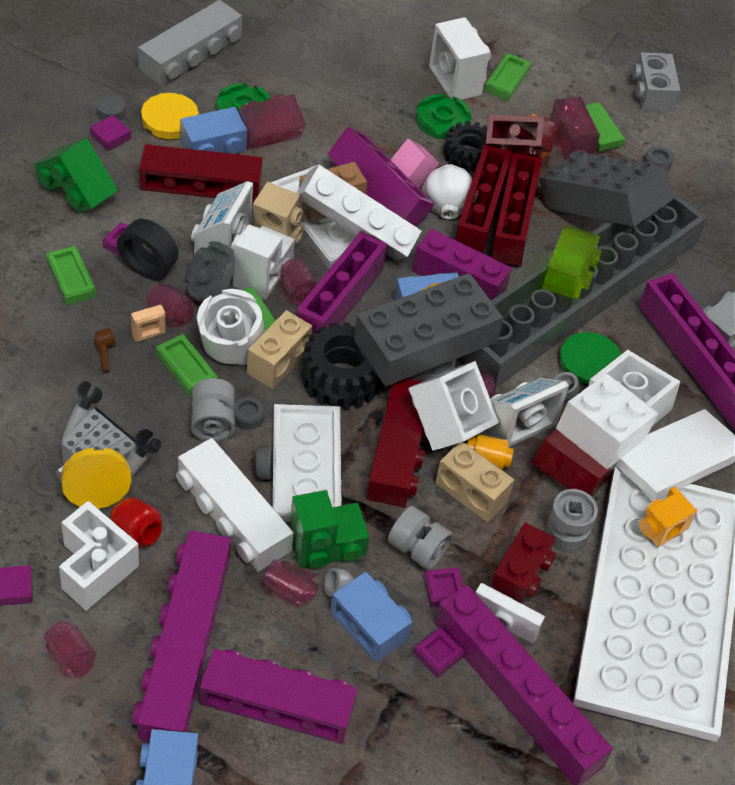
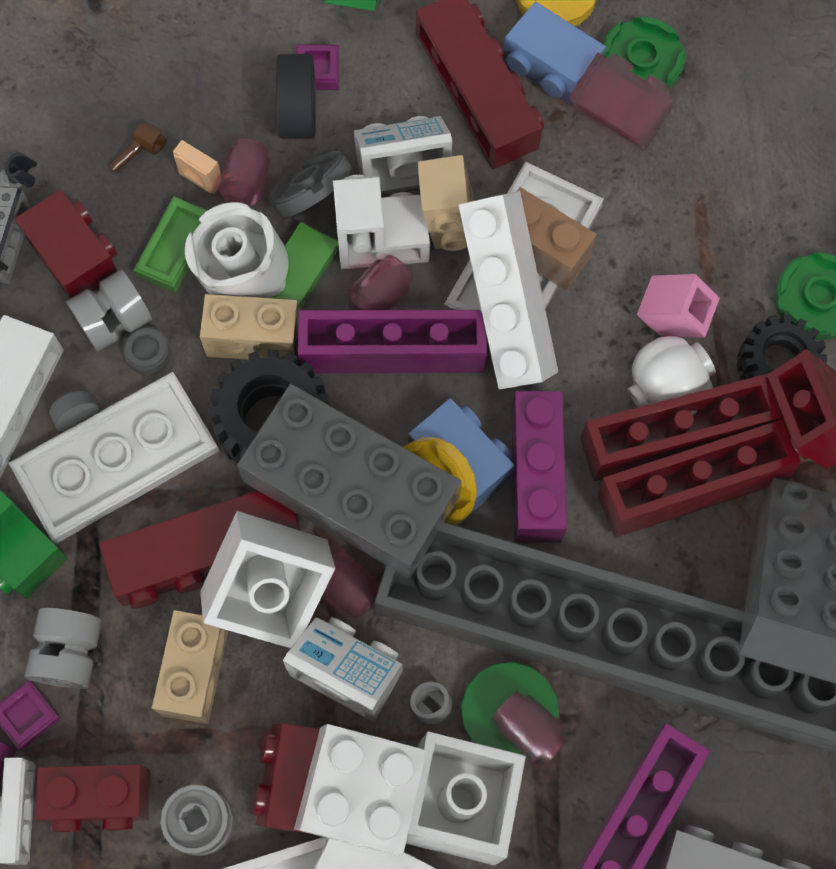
camera: 65 degrees right, 20 degrees up
bright green tile [46,246,97,305] -> none
magenta brick [327,127,435,227] -> none
light orange brick [467,434,514,471] -> none
clear neon green brick [542,225,602,300] -> none
none -> dark red brick [14,189,118,299]
none -> clear pink brick [491,690,567,765]

